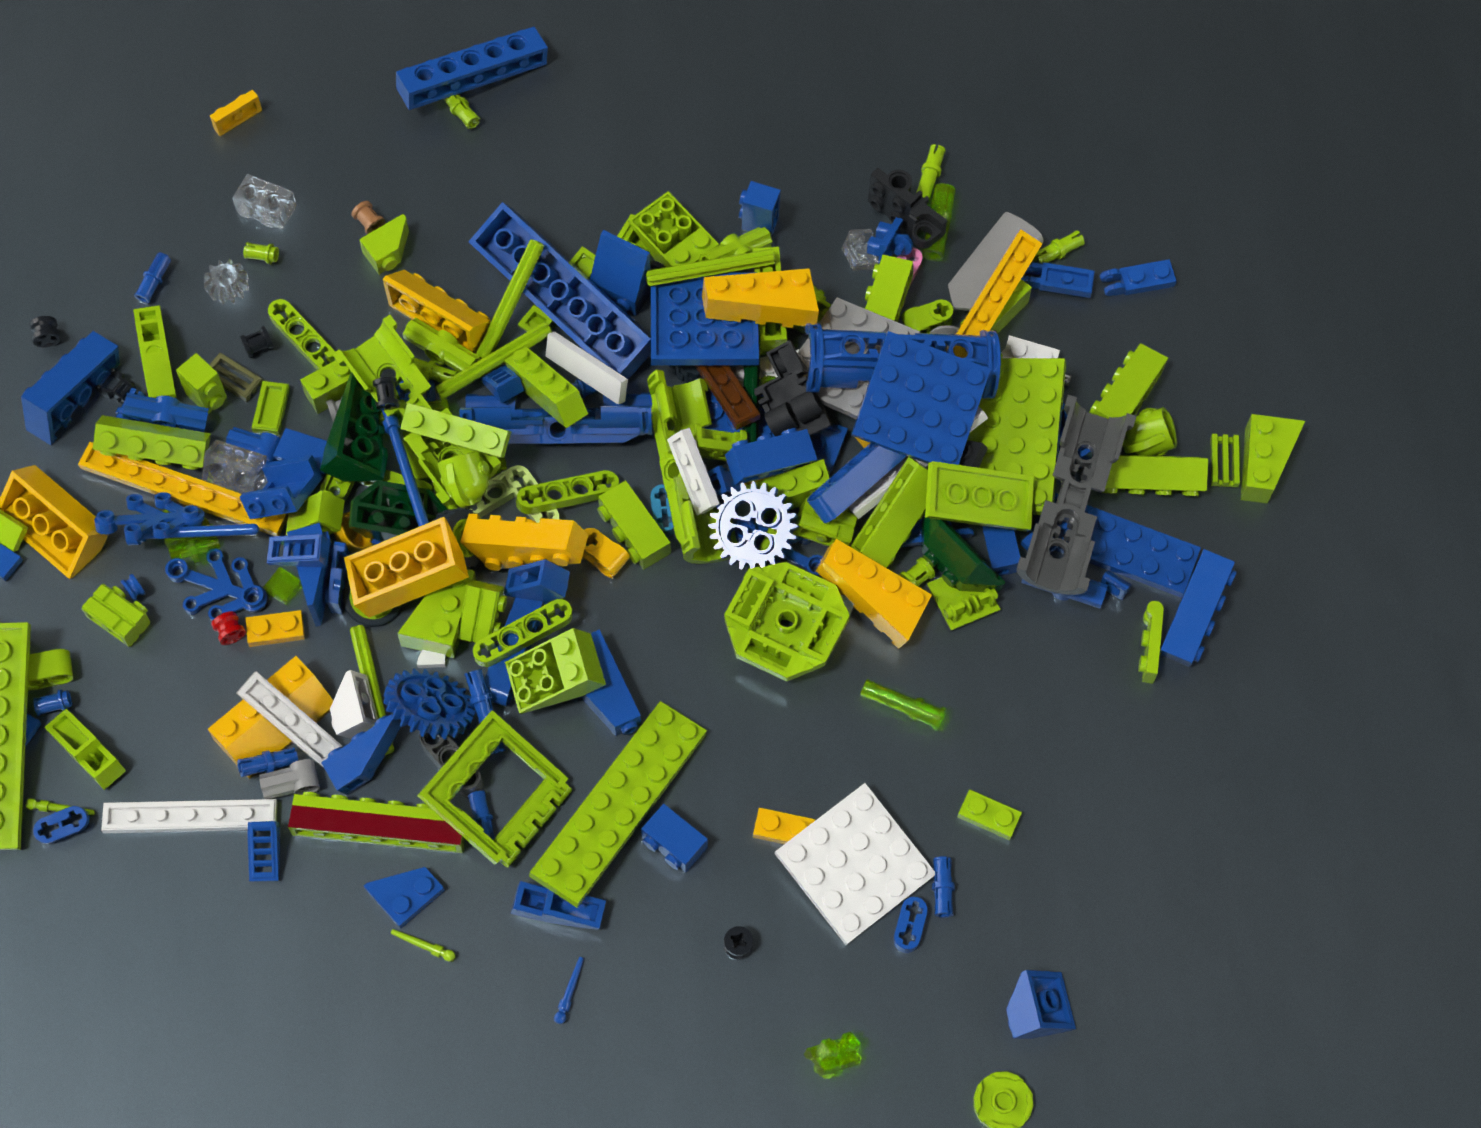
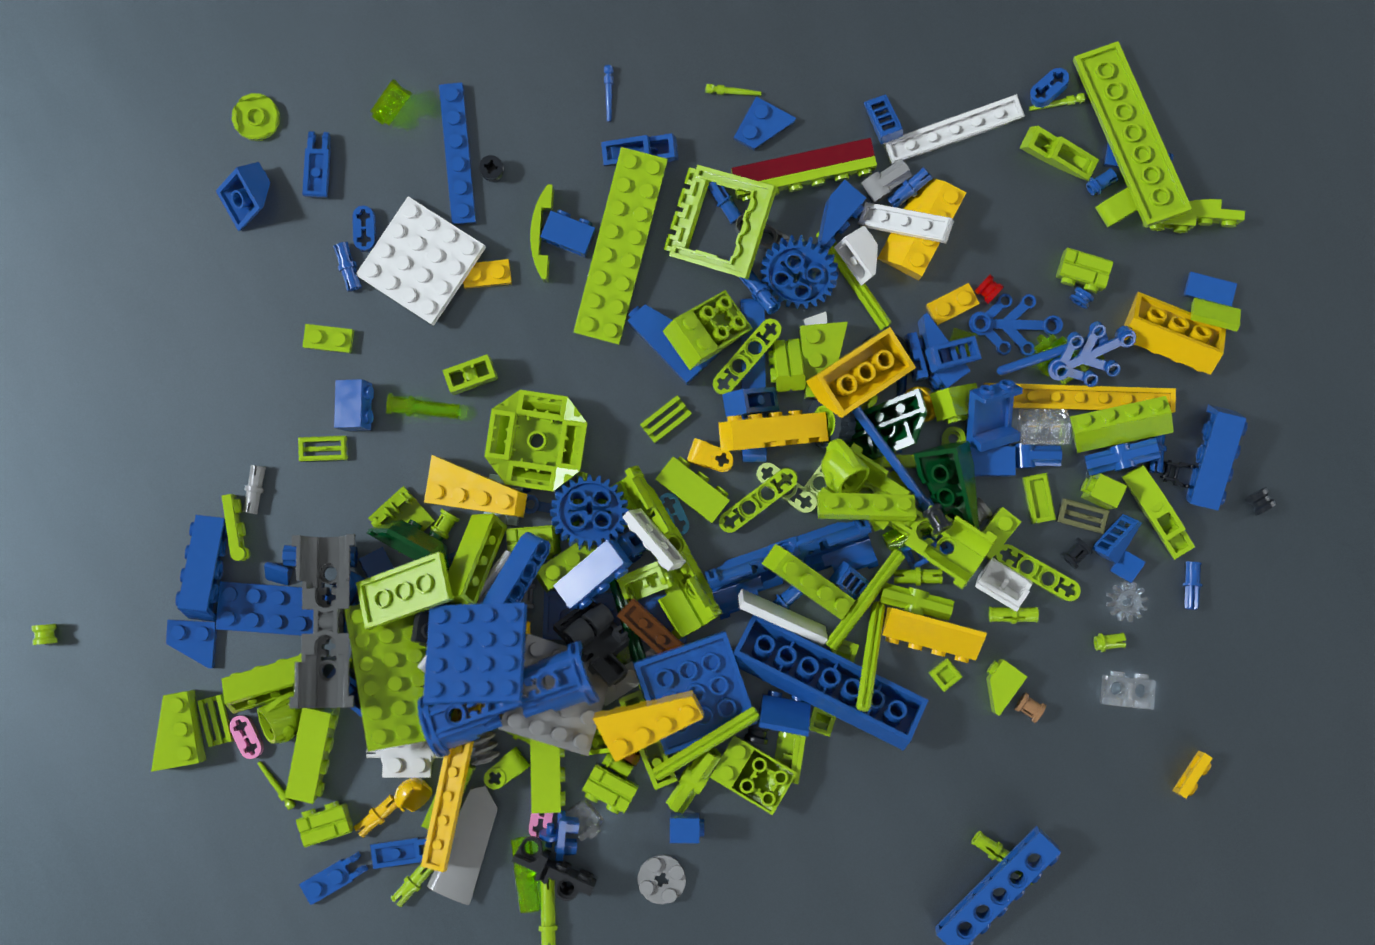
camera: 170 degrees right, 20 degrees up
none -> lime wheel [31,624,58,645]
none -> blue wing [166,620,217,669]
none -> bright pink beam [230,715,264,759]
none -> light grey pin [242,465,266,514]
none -> lime piece [257,761,296,810]
none -> lime brick [296,800,354,848]
none -> lime tile [298,436,348,462]
none -> blue hinge [302,131,331,198]
none -> brick [334,379,374,431]
none -> yellow pin [354,794,398,838]
none -> yellow hair [394,777,433,812]
none -> blue plate [439,82,477,226]
none -> lime brick [442,354,499,395]
none -> lime slope [530,184,554,283]
none -> lime brick [582,763,639,814]
none -> light grey plate [638,854,686,904]
none -> lime tile [640,395,692,443]
none -> lime tile [928,658,962,692]
none -> white hinge [975,558,1033,612]
none -> lime pin [989,607,1039,624]
none -> blue slope [1092,514,1142,564]
none -> blue slope [1110,550,1146,583]

